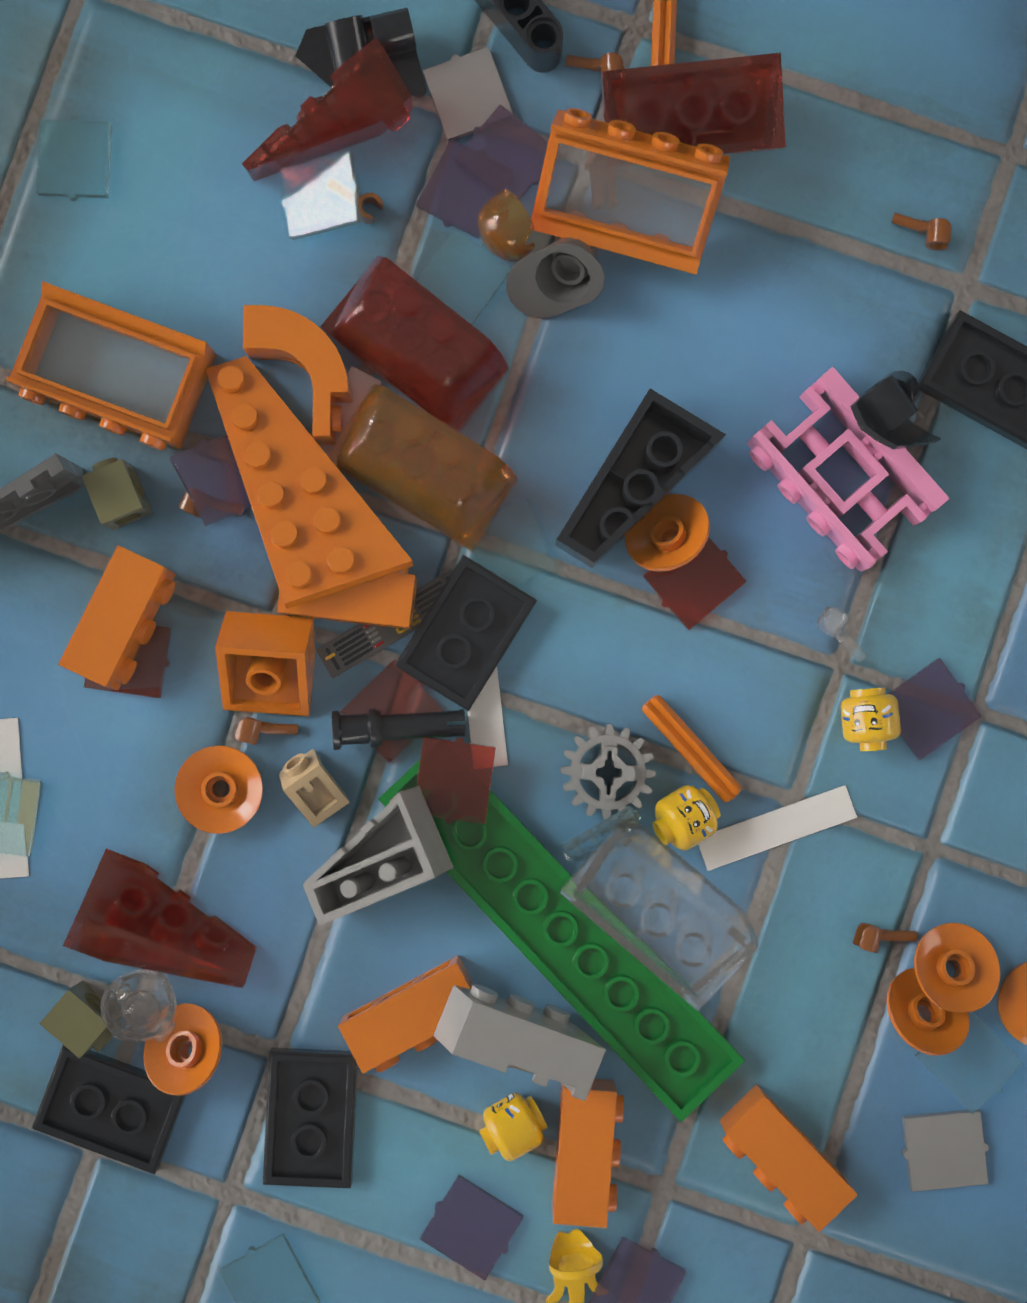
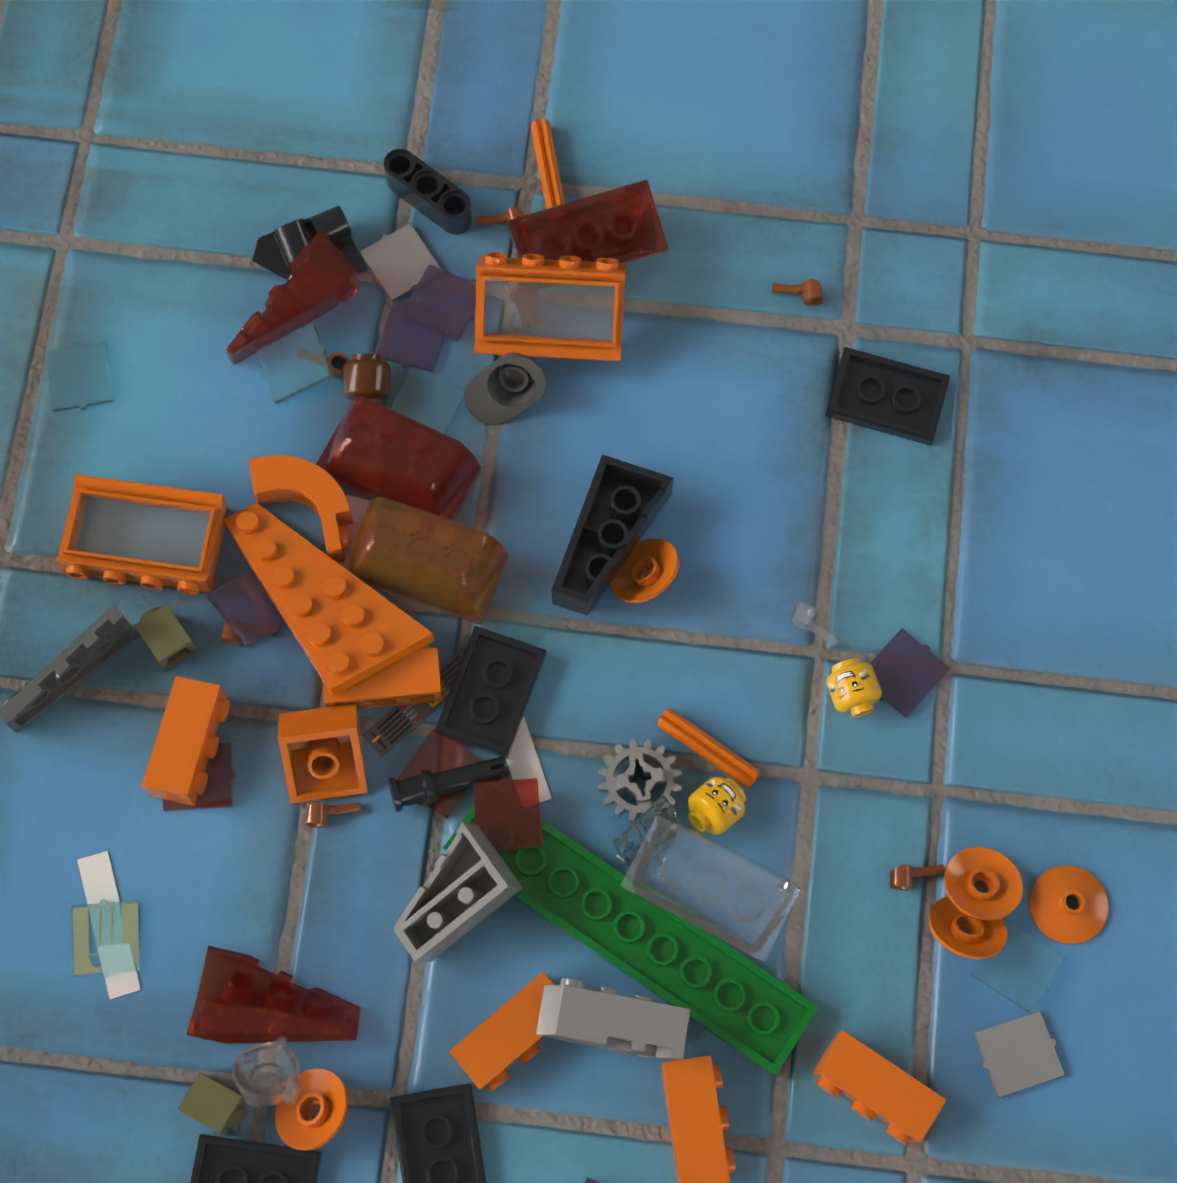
camera: 15 degrees left, 15 degrees down
orange dish [174,745,263,834] -> none
tan bracket [279,749,350,828] -> none
clear orange hair [477,189,535,262] -> none
yellow head [478,1092,548,1161] -> none
clear red piece [642,537,747,630] -> none
white sticker [698,785,857,871] -> none
bright pink fence [747,366,950,572] -> none
black panel [850,371,941,450] -> none
none -> reddish brown head [343,353,391,408]

